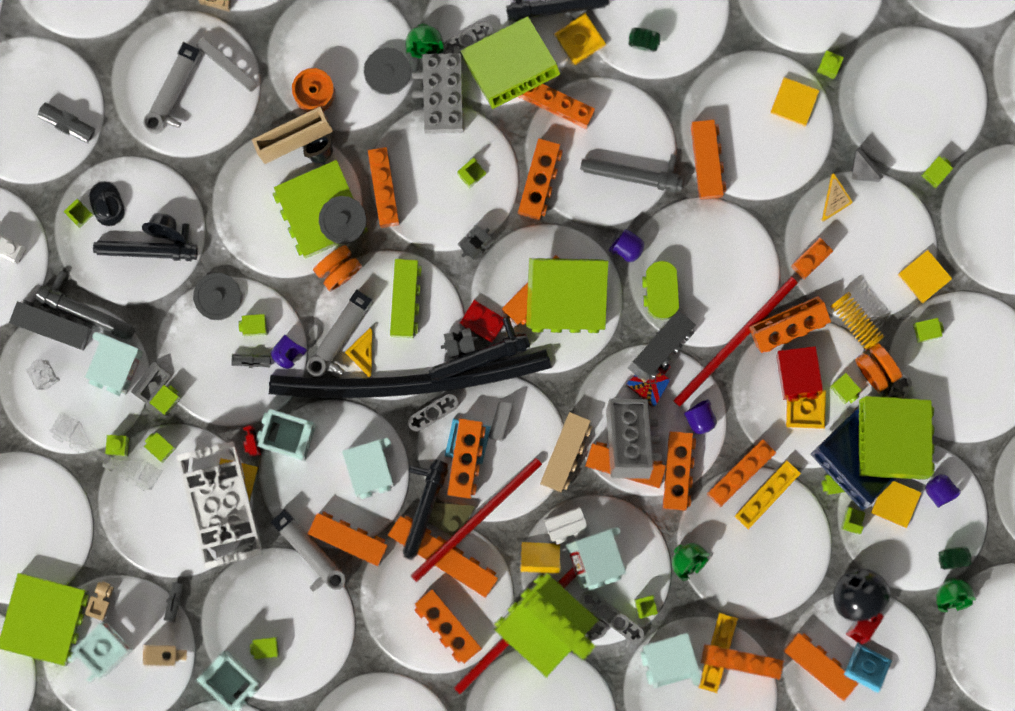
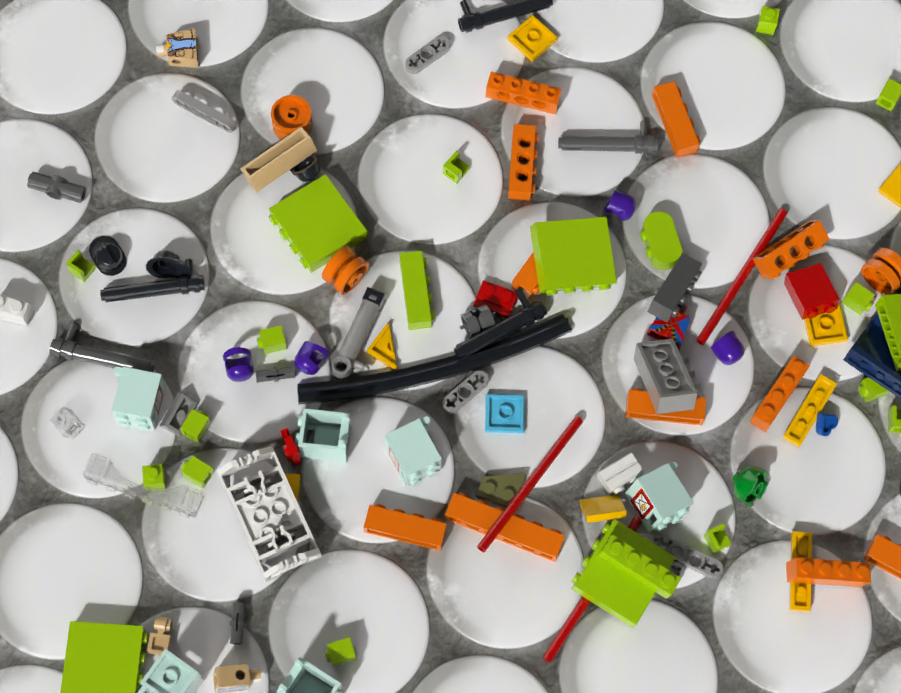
camera: 15 degrees left, 15 degrees down
dark grey brick [9,300,92,351] -> none
light grey piece [143,42,202,134] -> none
dark grey wheel [193,273,241,320] -> none
light grey piece [271,509,346,592] -> none
dark grey wheel [319,196,367,244] -> none
dark grey wheel [363,47,411,95] -> none
orange brick [368,147,399,228] -> none
black cylinder [402,460,449,560] -> none
green cylinder [405,23,444,58] -> none
light grey piece [412,54,463,134] -> none
orange brick [414,589,482,664] -> none
orange brick [447,419,486,499] -> none
dark grey wheel [458,225,494,261] -> none
lime brick [460,16,560,110] -> none
light grey slope [489,401,513,442] -> none
tan brick [540,412,593,493] -> none
clear green gear [628,27,660,52] -> none
light aqua container [640,633,701,689] -> none
orange brick [662,431,696,511] -> none
yellow tile [770,77,819,126] -> none
orange brick [791,238,833,280] -> none
tile [821,173,853,222] -> none
yellow piece [830,292,885,351] -> none
flat silver slope [852,148,884,182] -> none
none -> dark purple helmet [223,347,254,382]
none -> blue tile [816,413,838,436]

